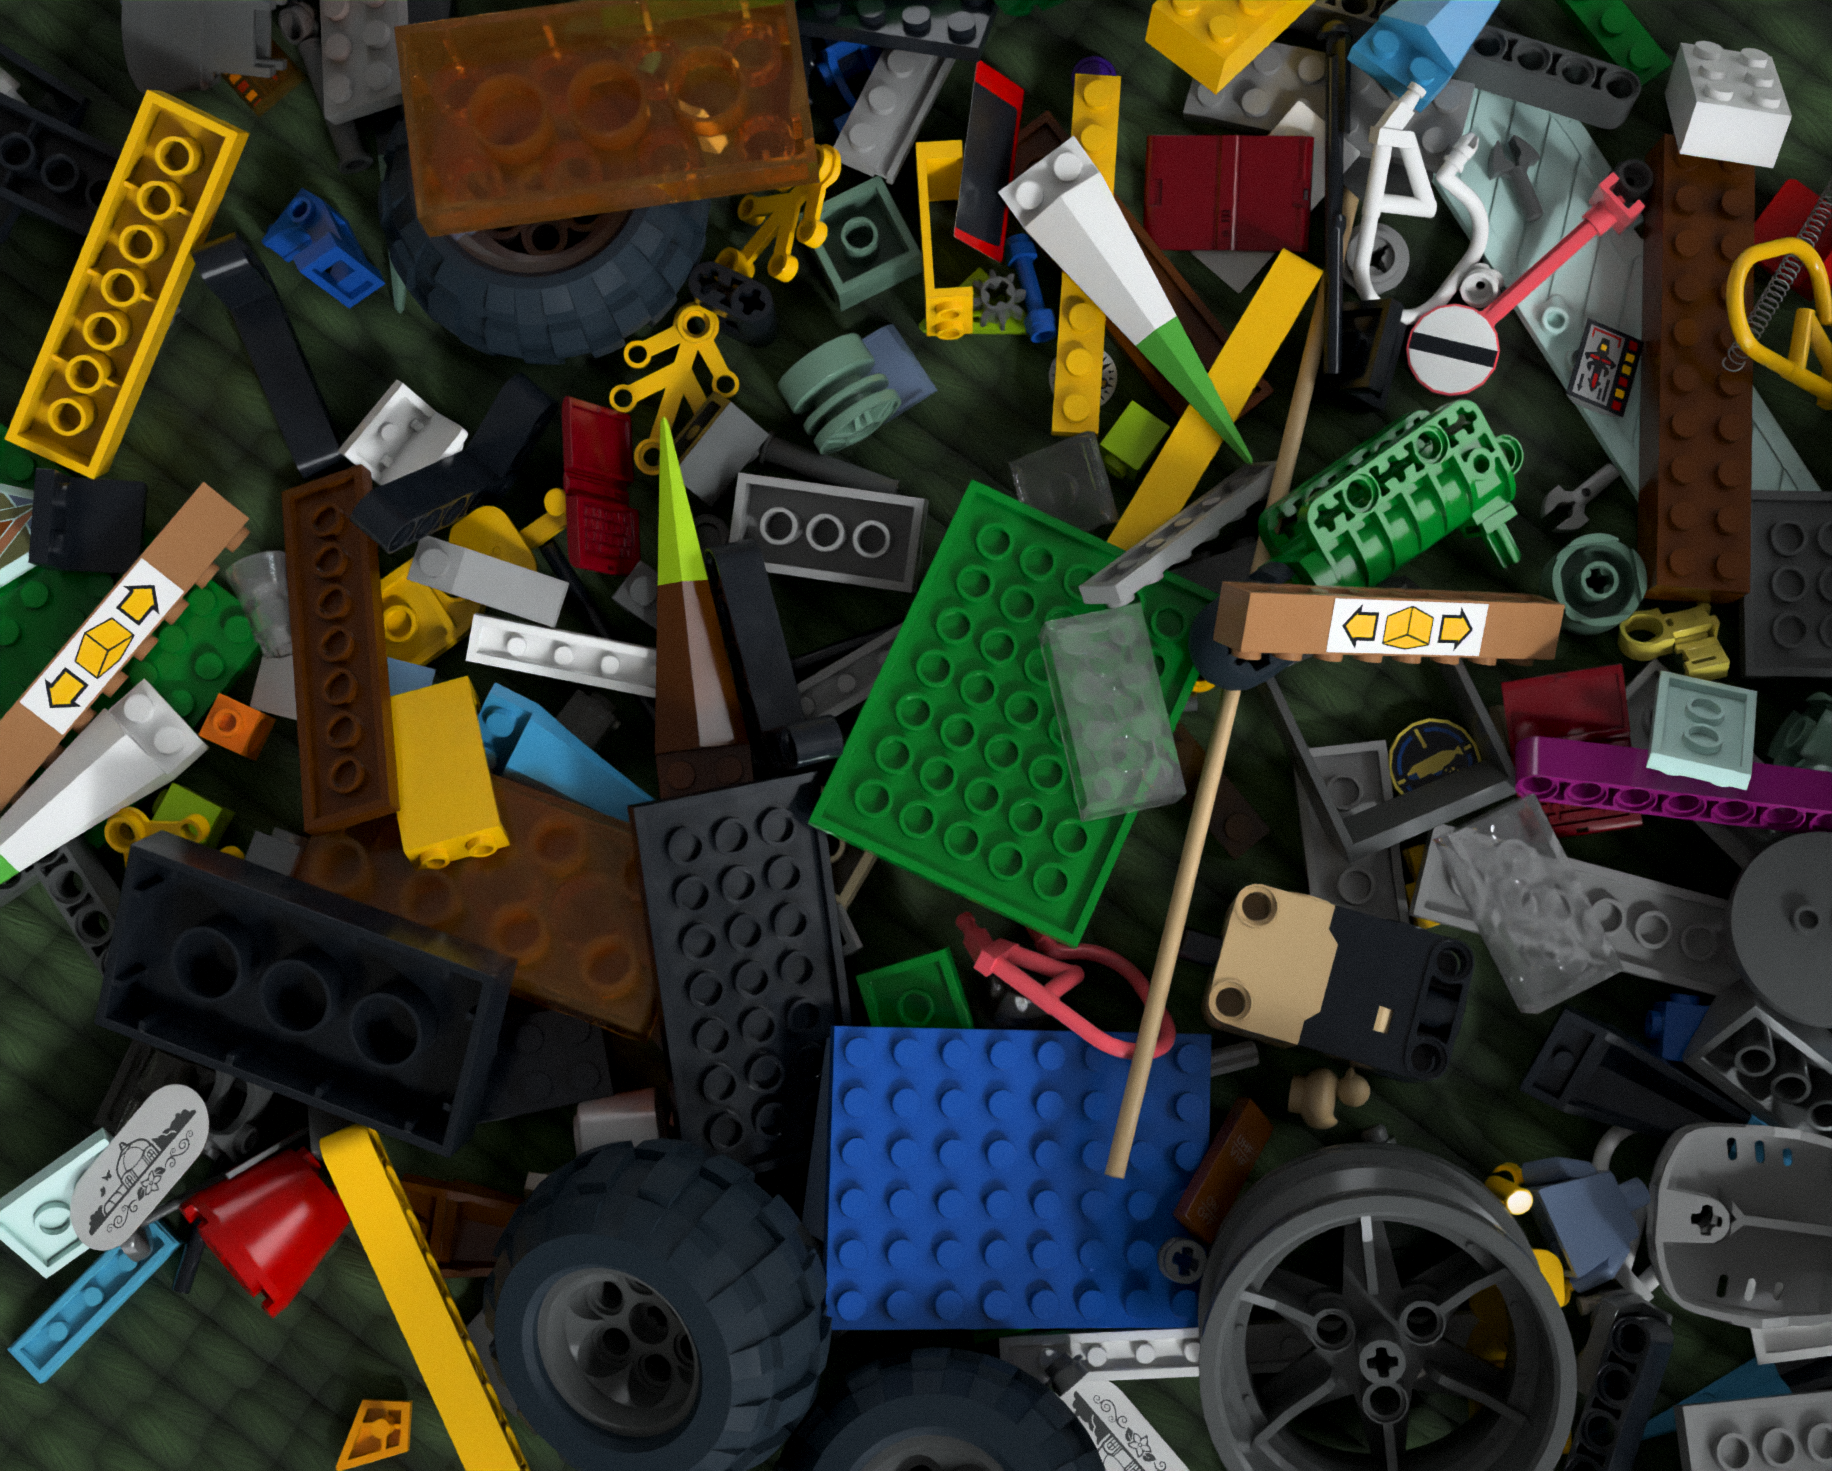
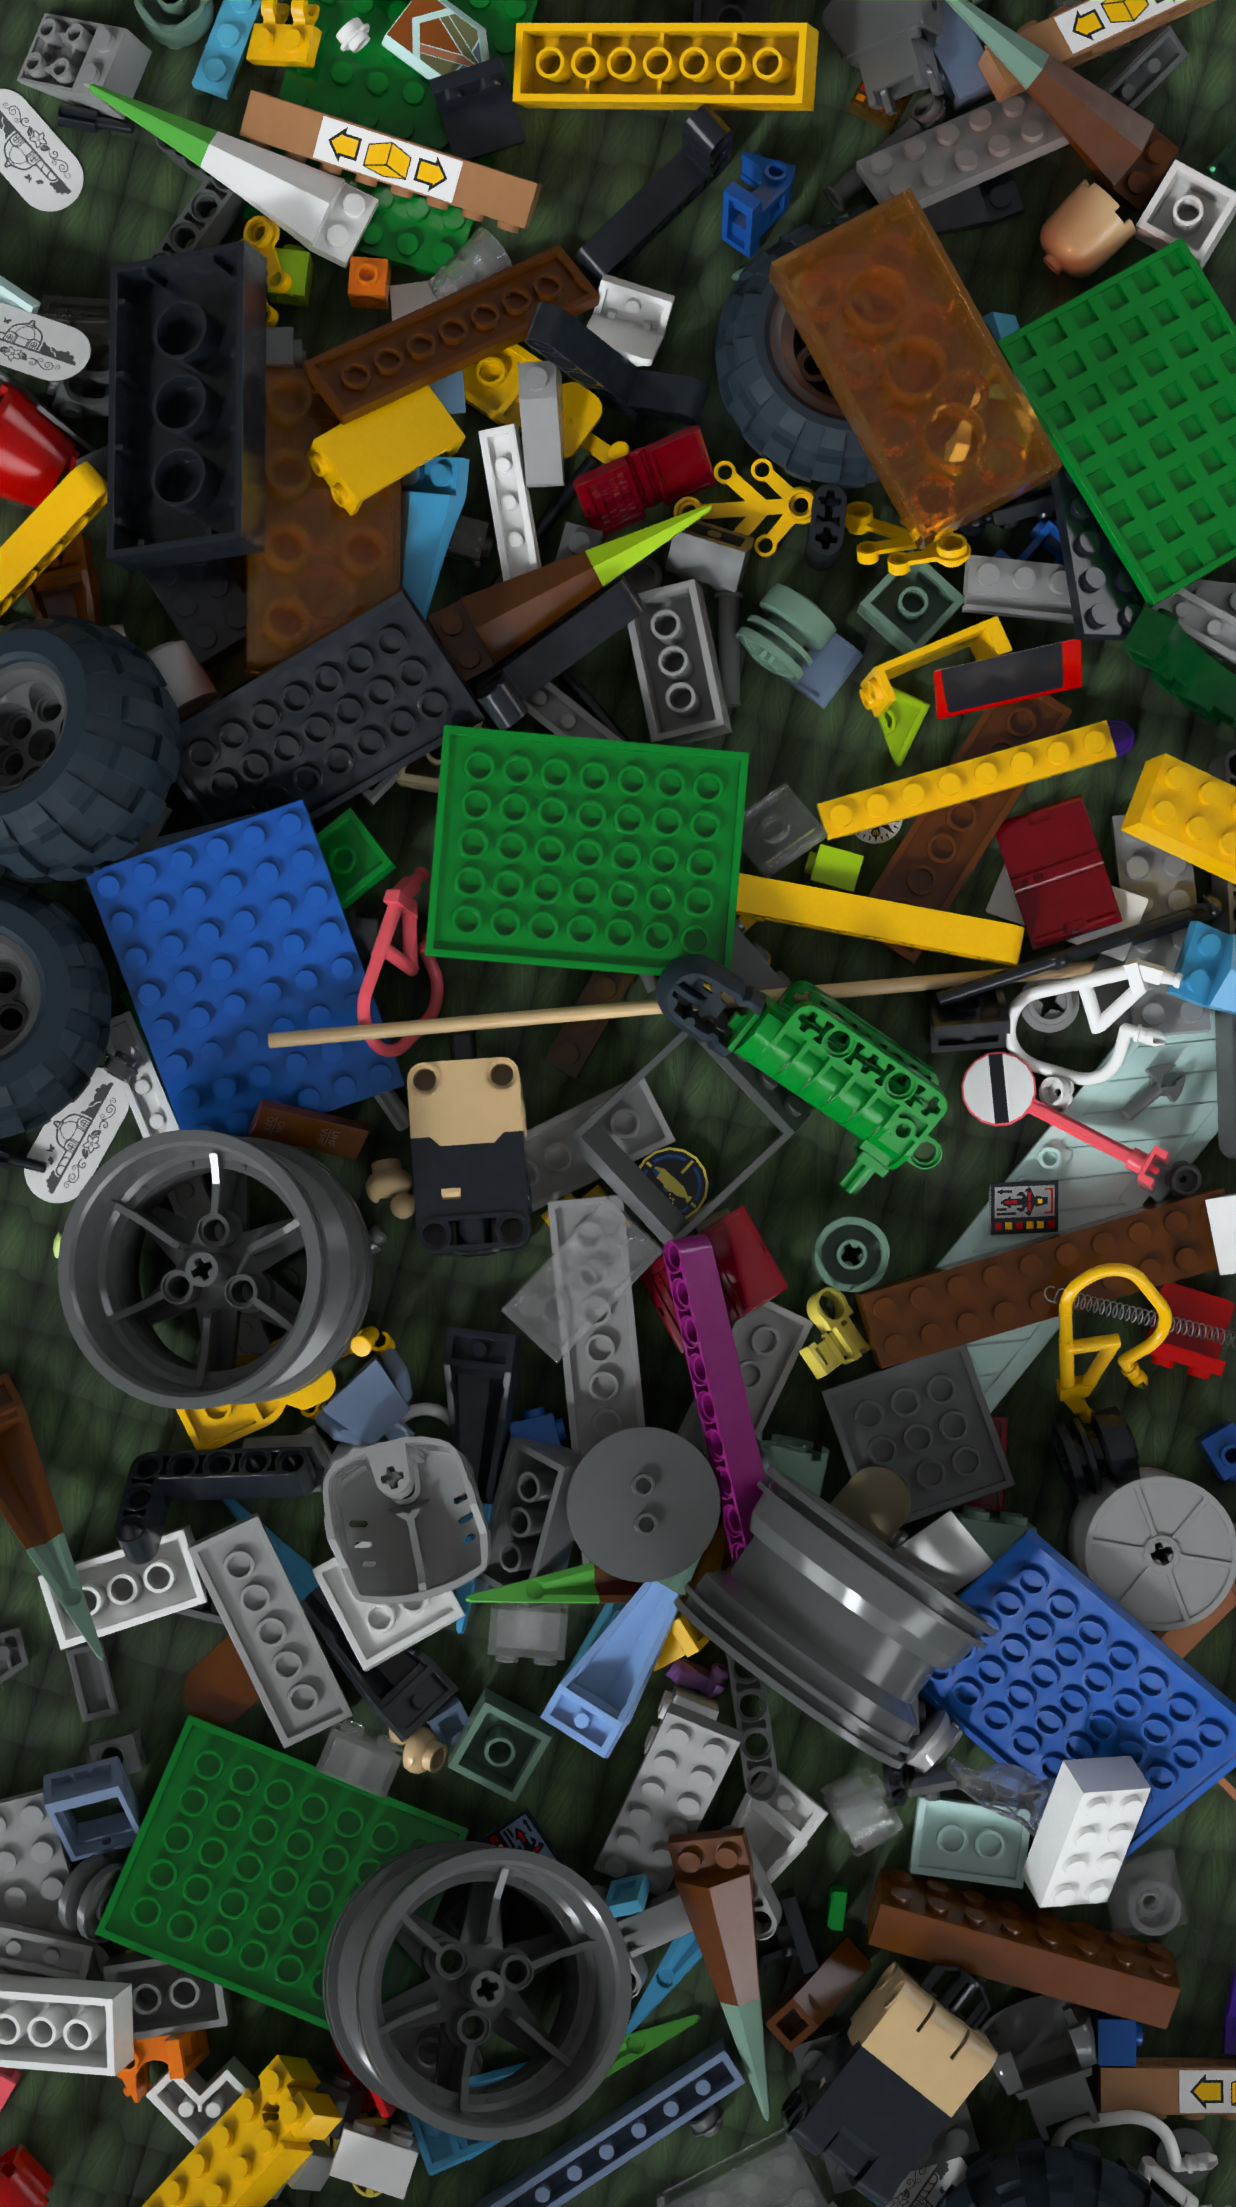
camera: 70 degrees right, 5 degrees up
dark grey gear [972,269,1026,331] -> none
white plate [998,136,1252,465] -> none
blue bar [1004,233,1058,343] -> none
clear brick [1038,603,1186,822] -> none
light grey plate [1079,461,1277,608] -> none
dark grey bush [1157,1237,1207,1284] -> none
medium nougat brick [1213,581,1565,666] -> none
light grey bar [1540,463,1619,533] -> none
light aqua plate [1646,670,1757,790] -> none

